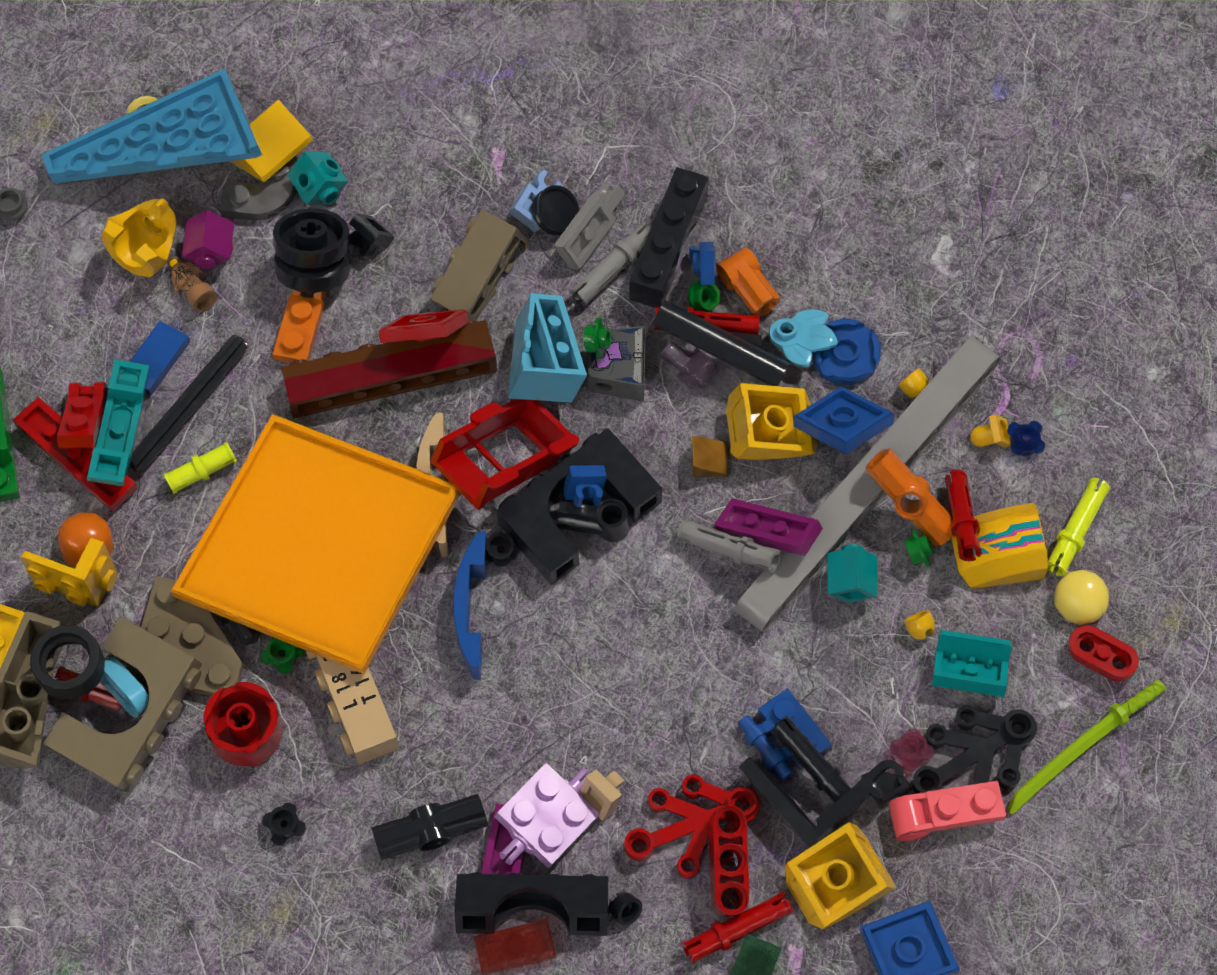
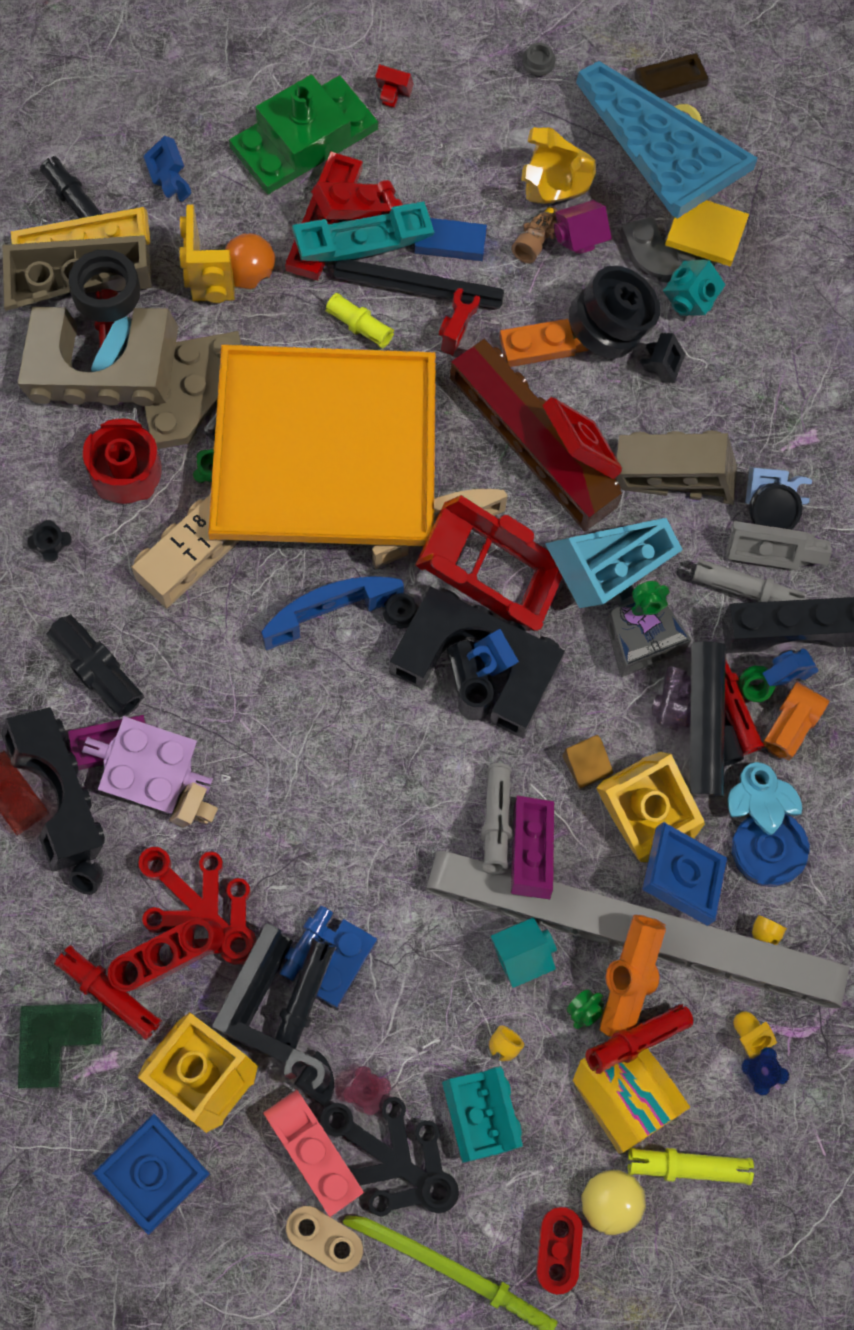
camera: 60 degrees right, 5 degrees up
none -> tan plate [286,1206,363,1272]
none -> red plate [438,288,480,356]
none -> dark brown tile [634,53,709,98]

